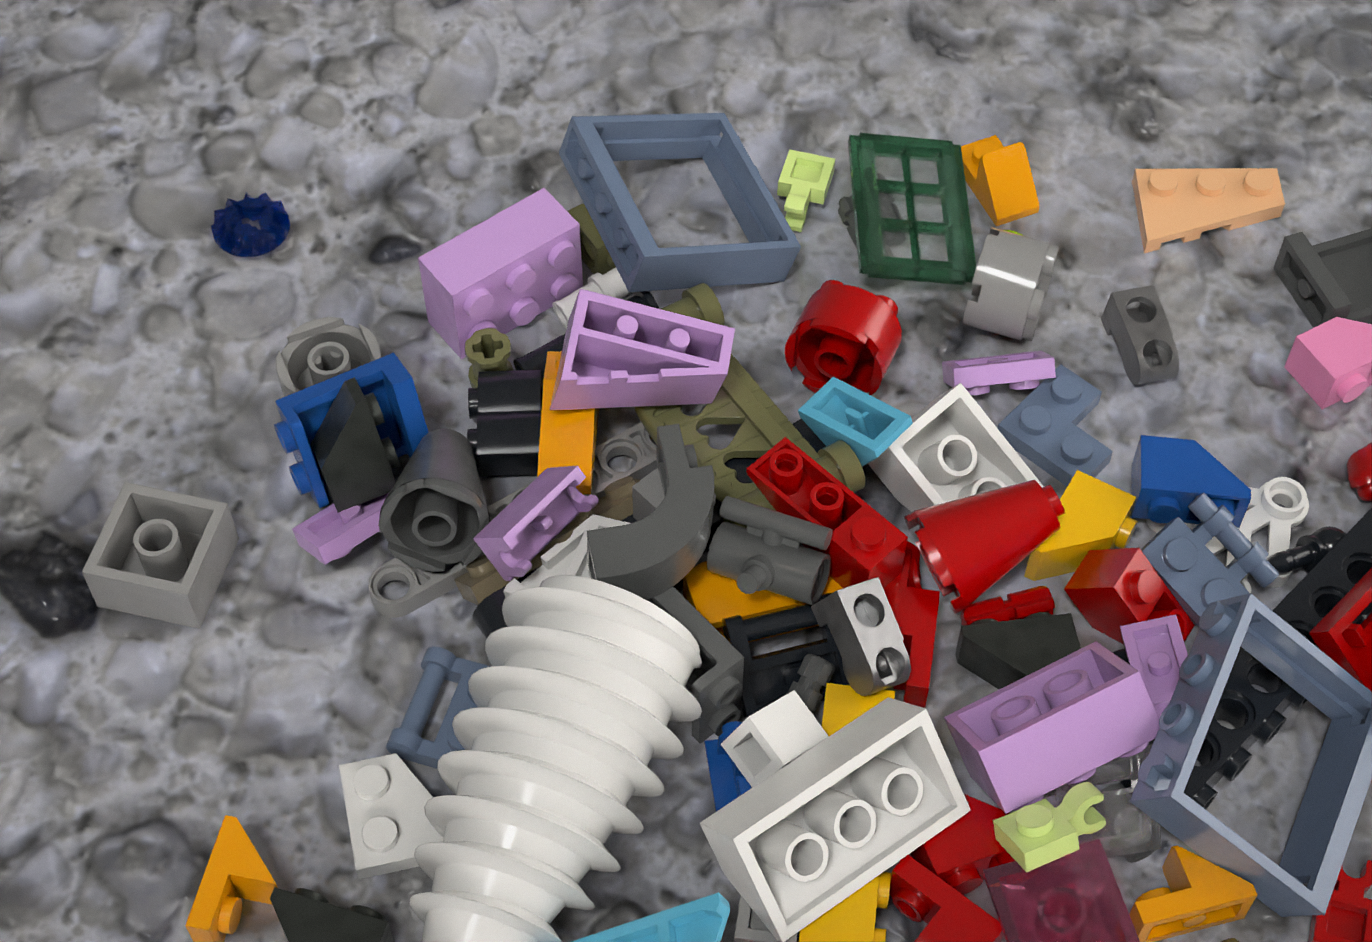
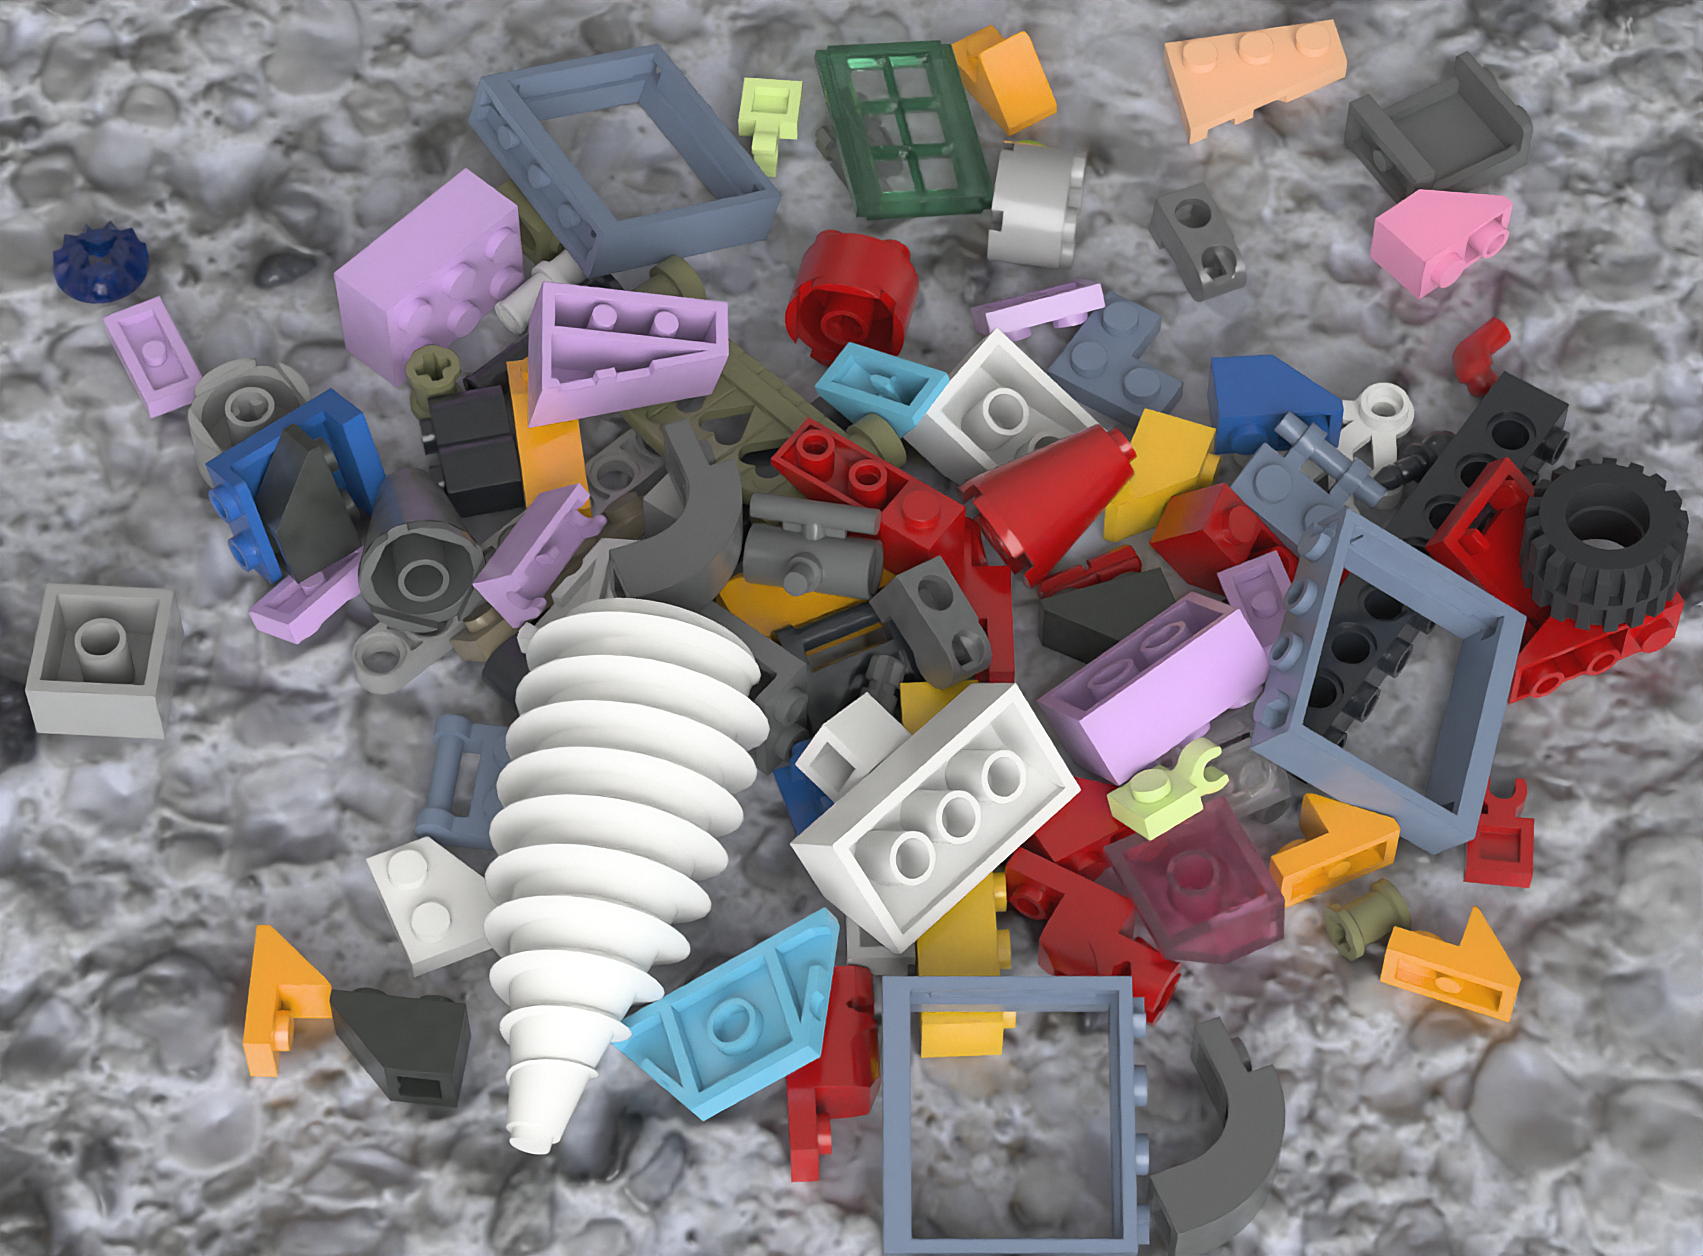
camera: 10 degrees left, 0 degrees up
none -> lavender plate [103,296,202,419]

